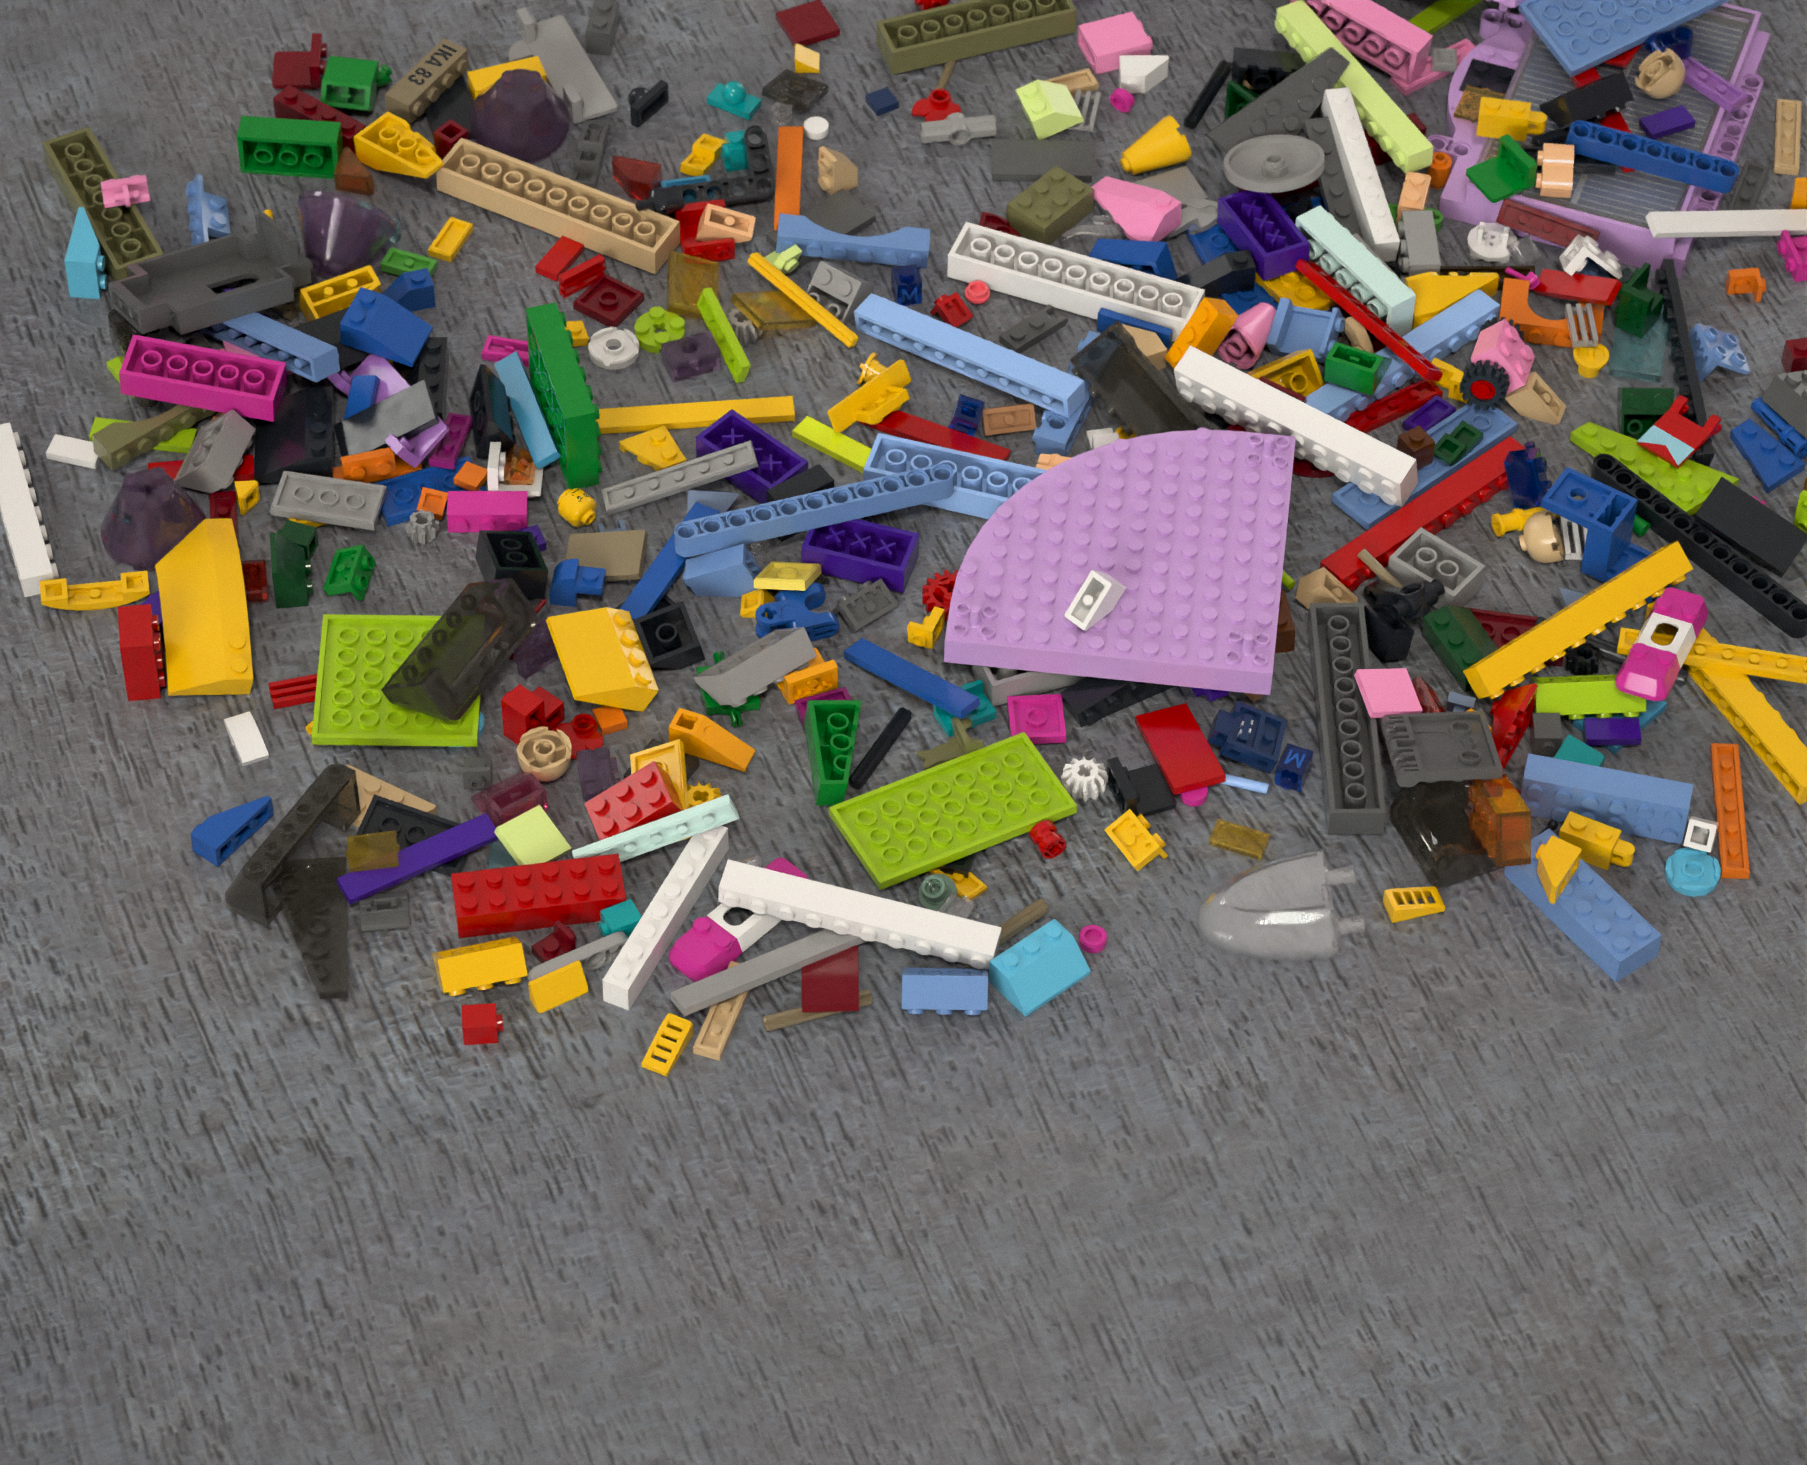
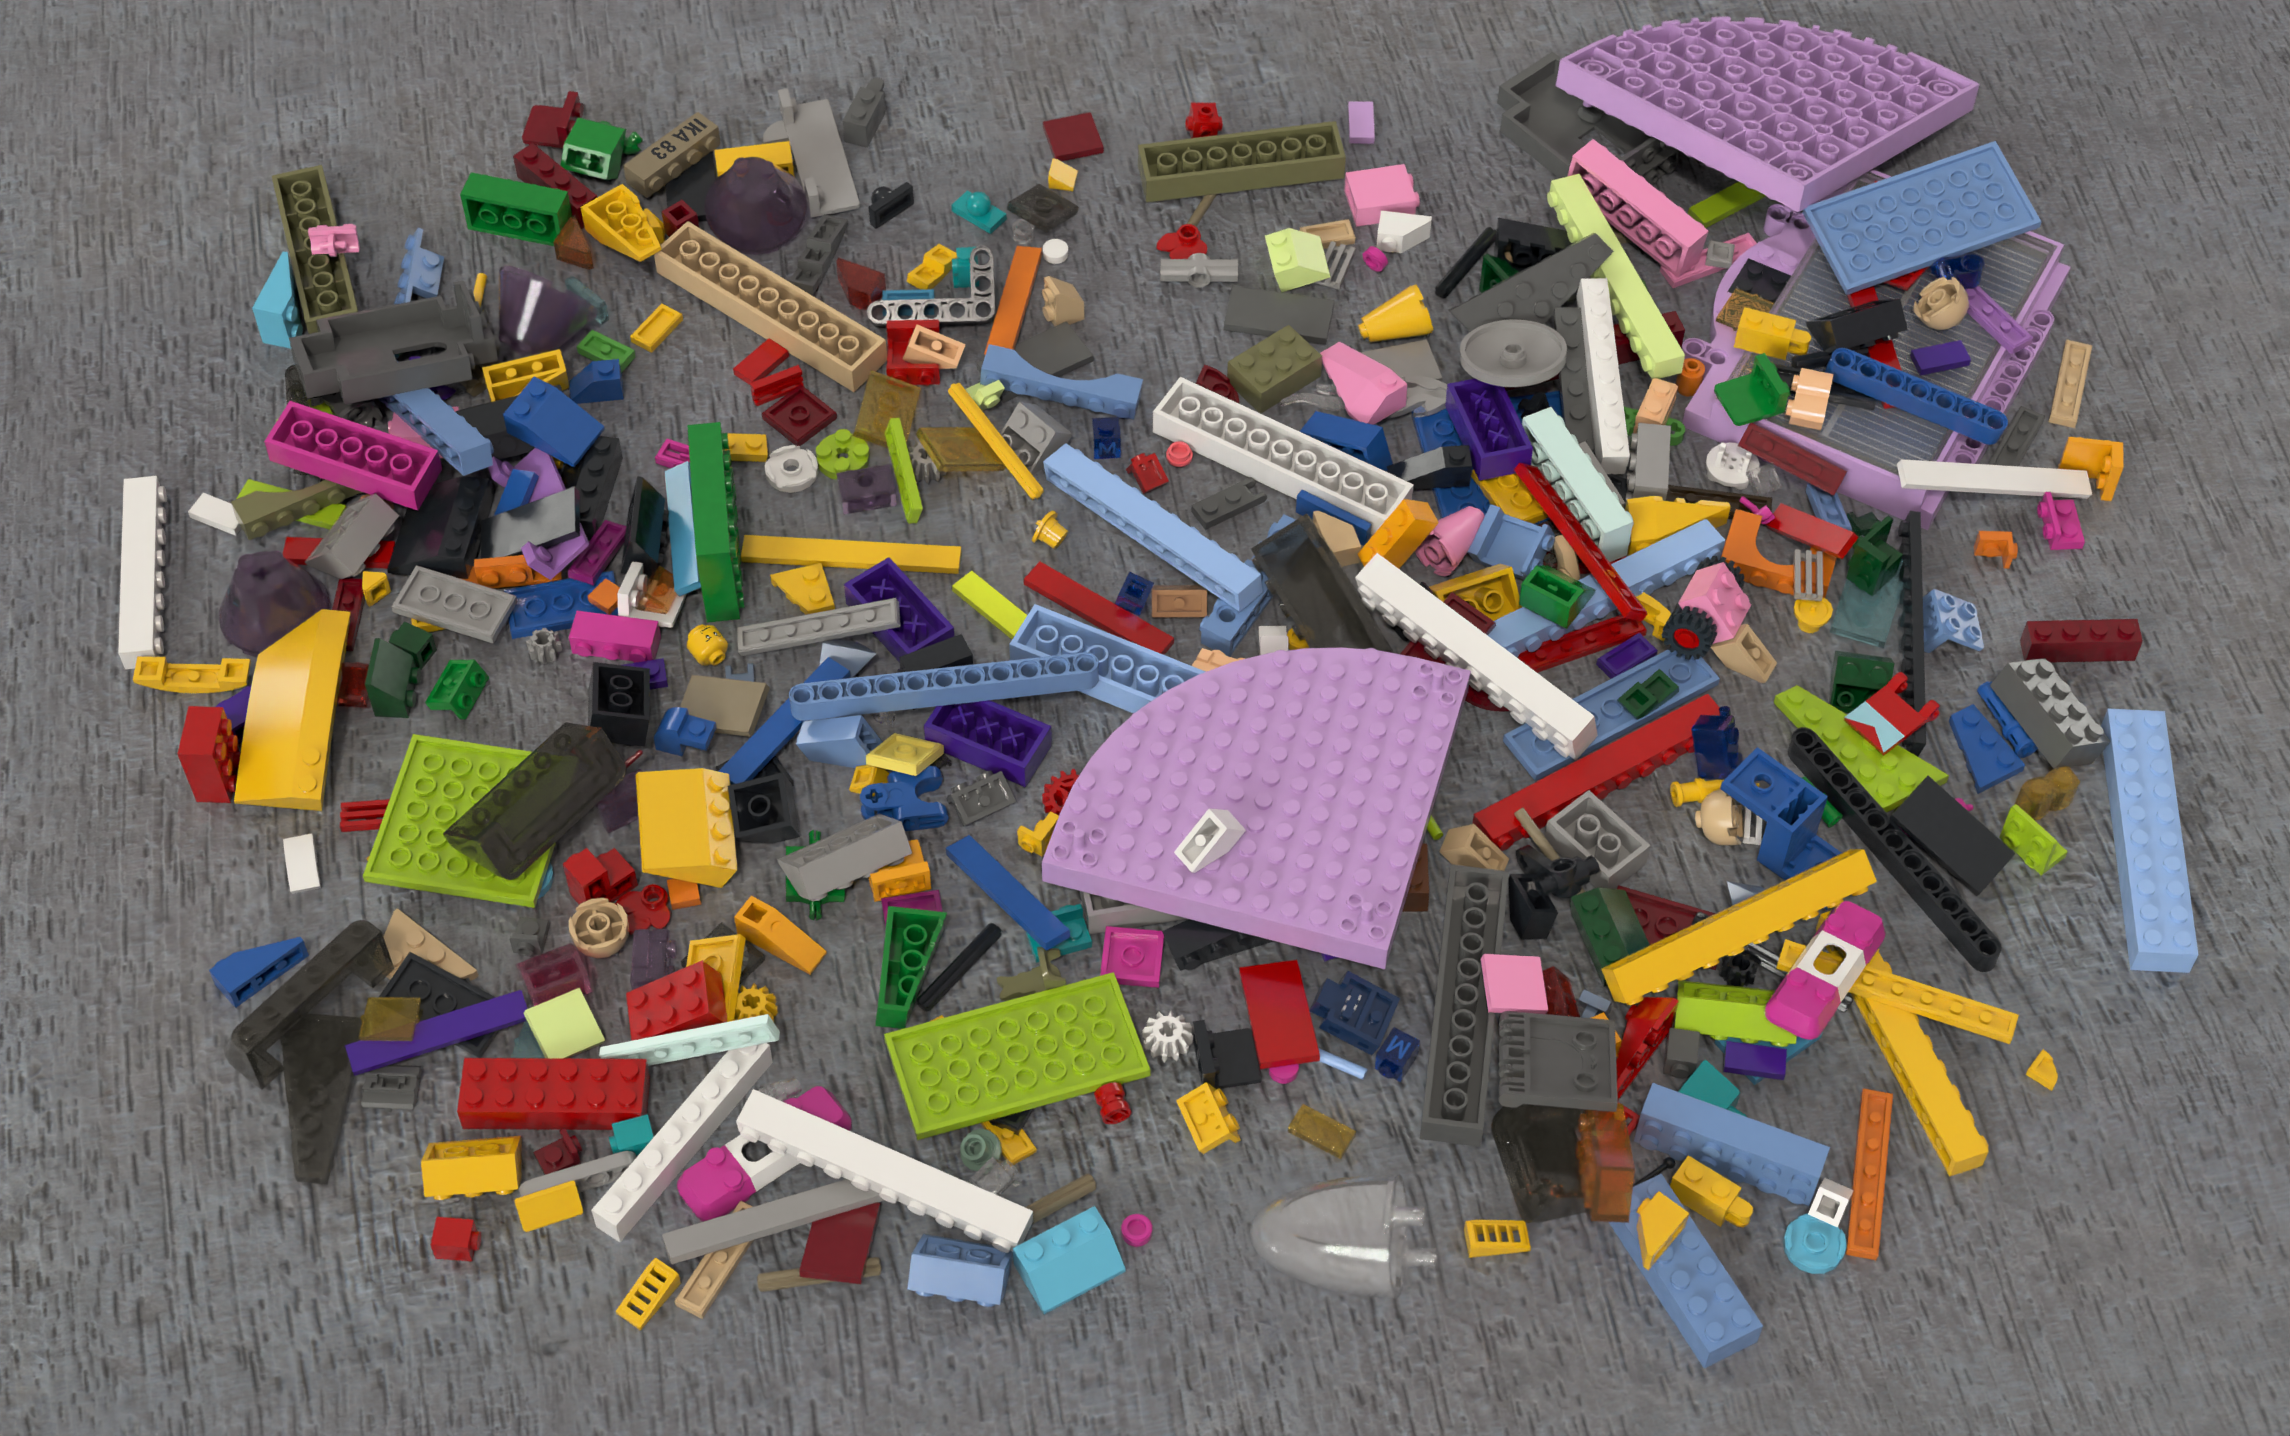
camera: 10 degrees right, 5 degrees up
orange tile [416,487,448,520] -> none
black piece [635,185,684,215] -> none
yellow bracket [827,359,911,433] -> none
dark blue tile [866,87,899,116] -> none
reddish brown brick [1397,425,1435,470] -> none
white bracket [1559,234,1623,280] -> none

